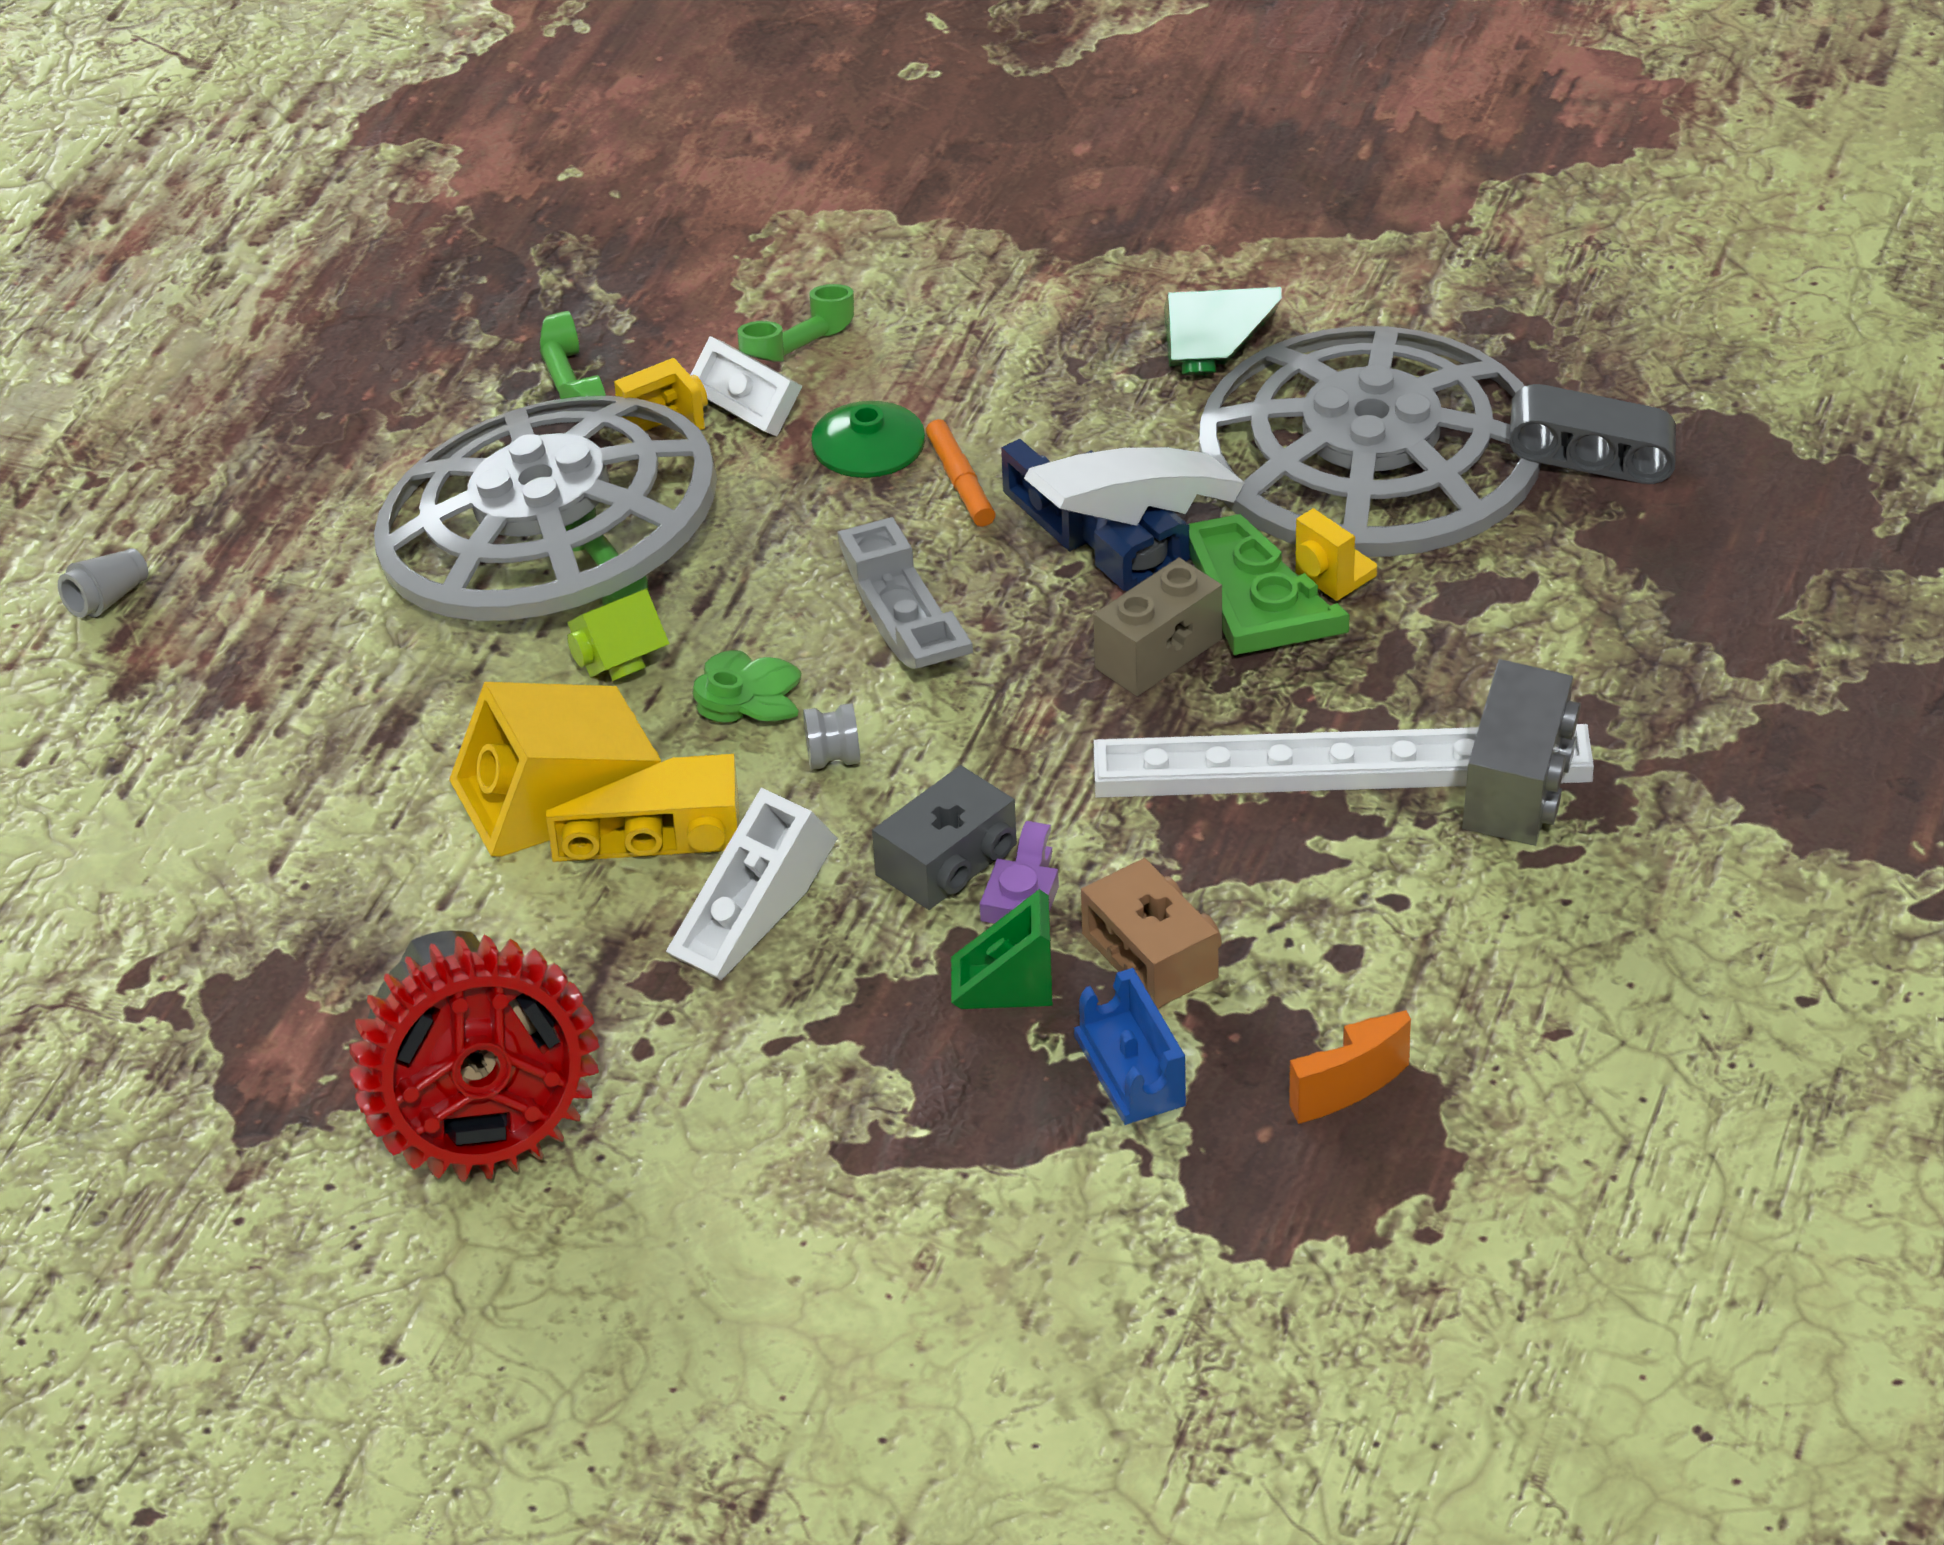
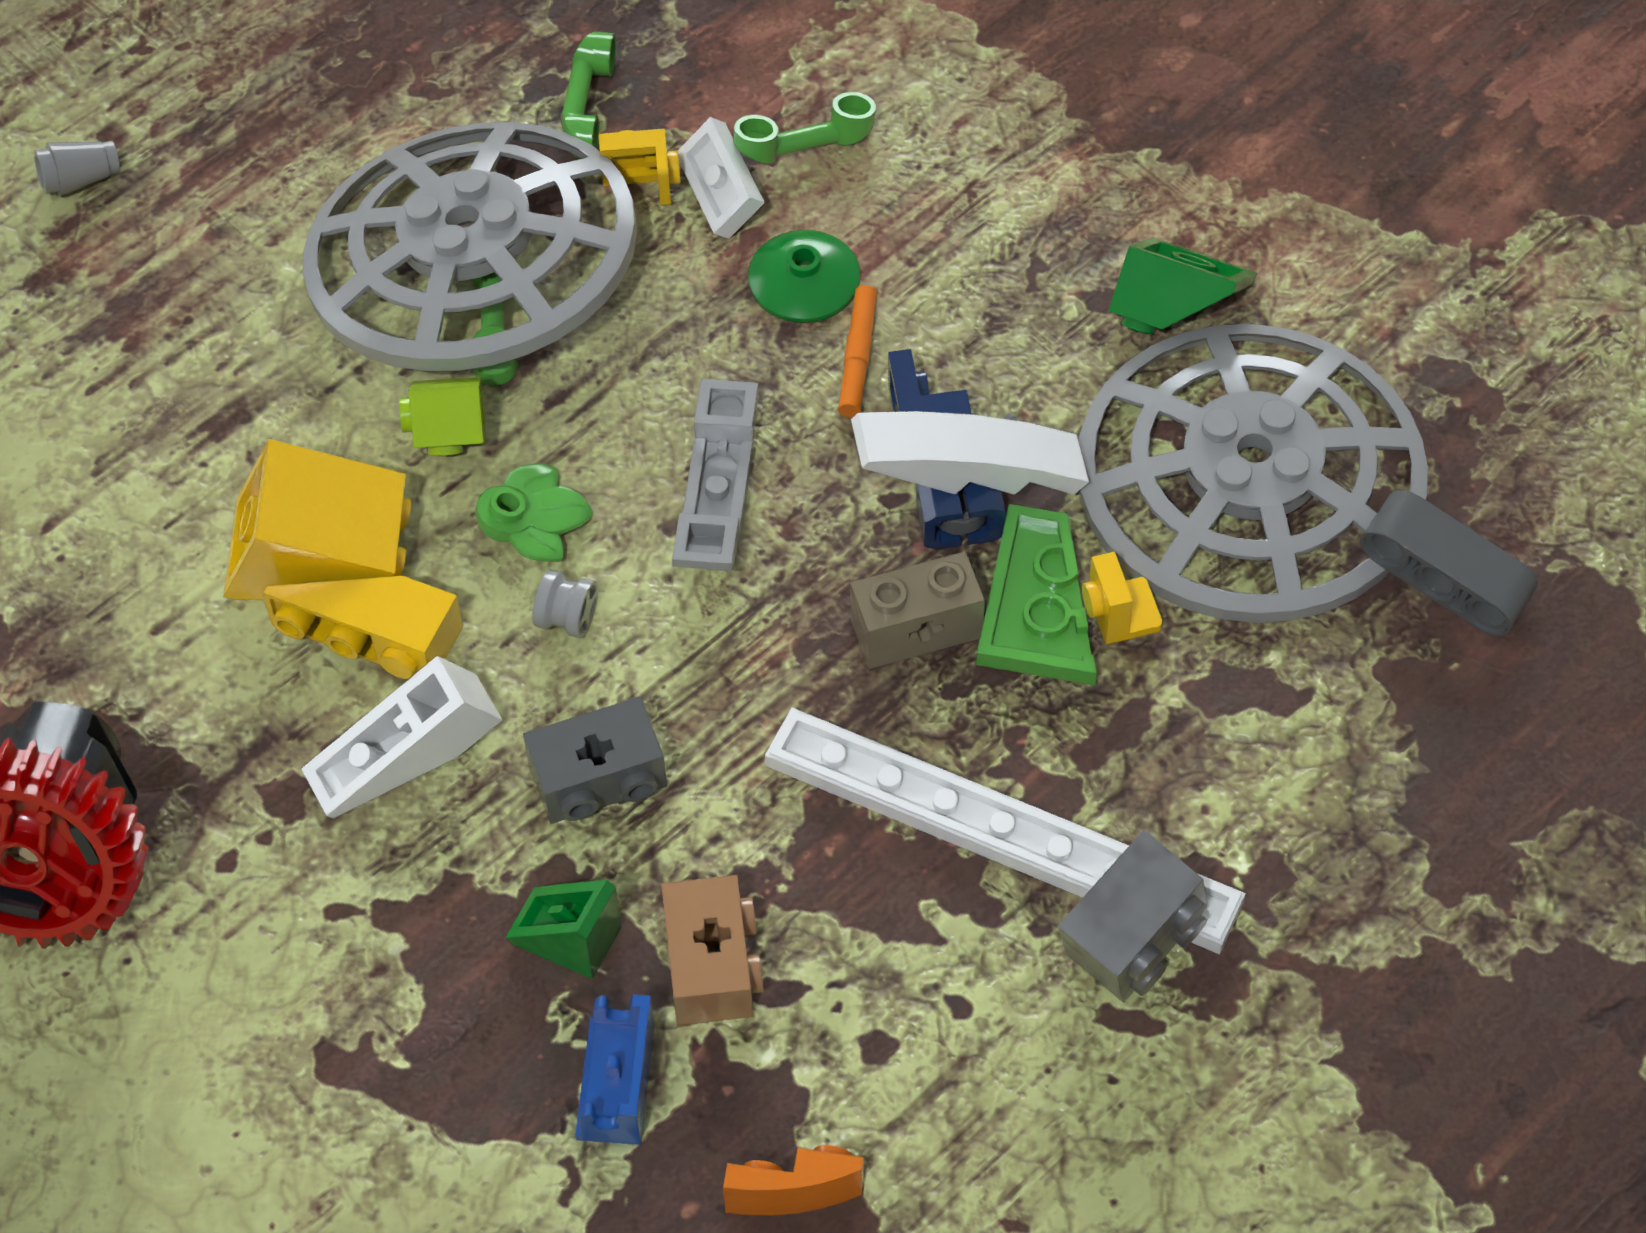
camera: 25 degrees right, 15 degrees up
medium lavender plate [980,821,1059,923] -> none

